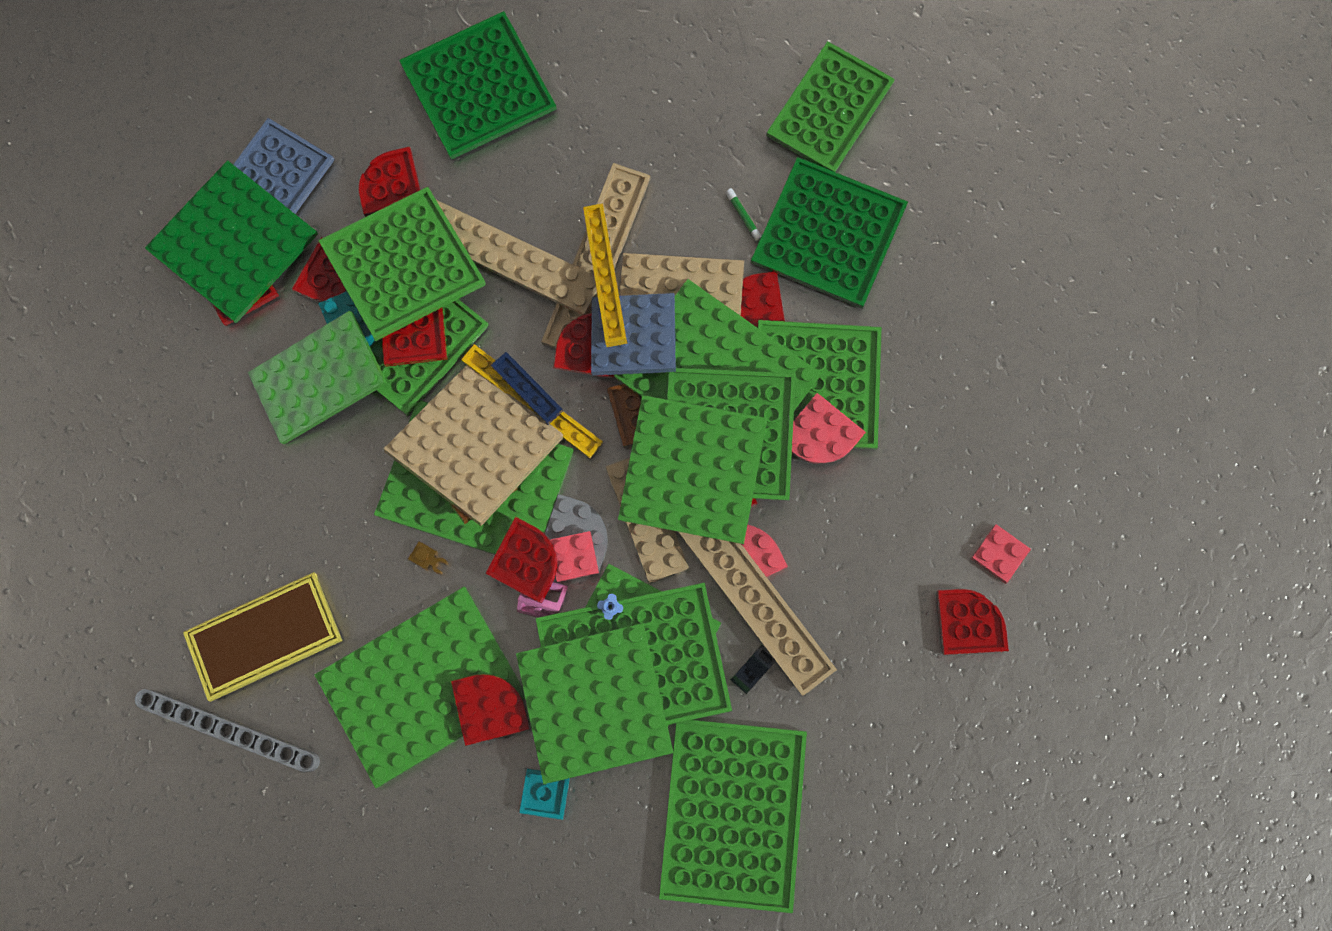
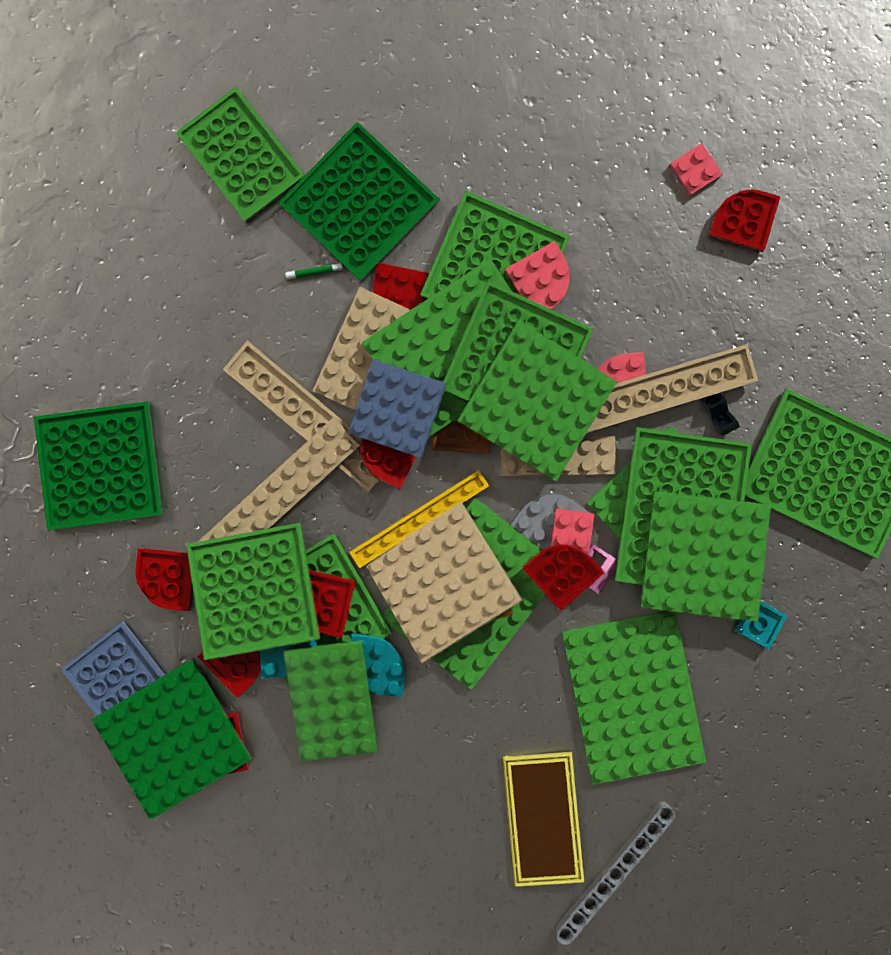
camera: 65 degrees left, 10 degrees up
pearl gold plate [408,541,448,575] -> none
red plate [451,674,530,746] -> none
dark blue plate [491,352,563,425] -> none
yellow plate [583,203,627,347] -> none
light blue plate [597,594,623,620] -> none
none -> teal plate [351,634,405,697]

